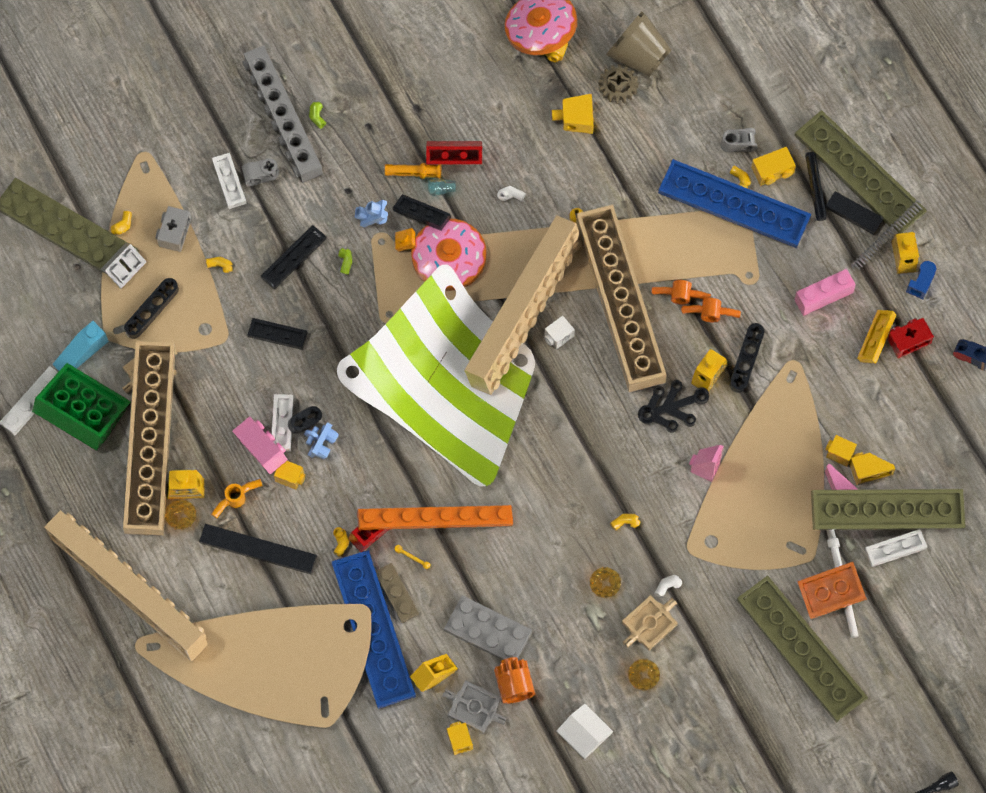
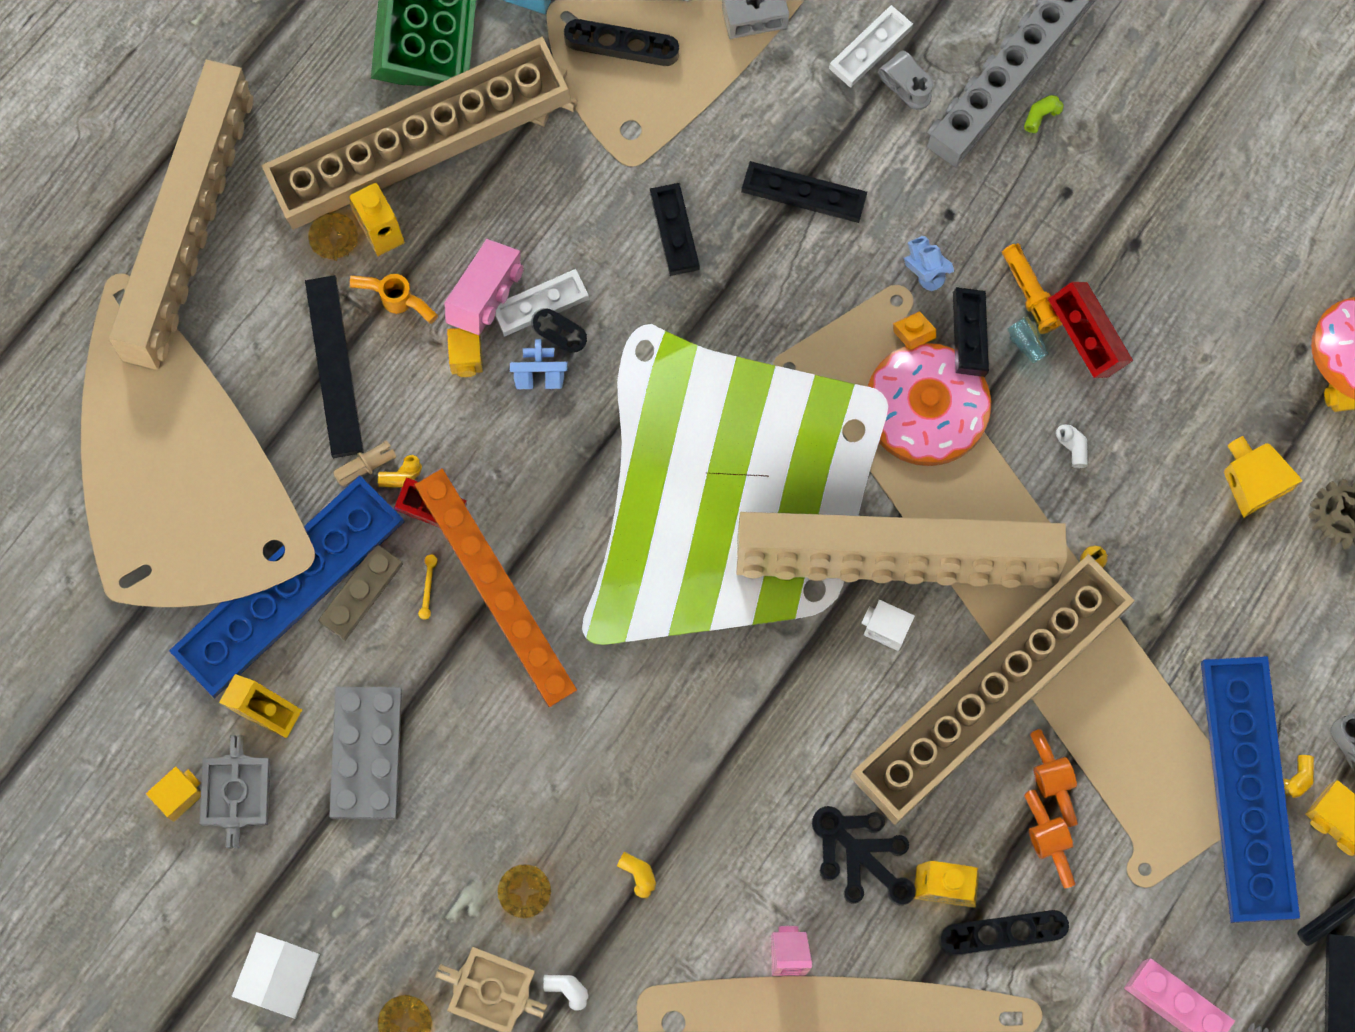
camera: 60 degrees right, 5 degrees up
yellow arm [206,256,233,273] -> none
lime arm [338,248,353,275] -> none
orange gear [494,657,535,704] -> none
none -> tan axle [333,440,396,486]

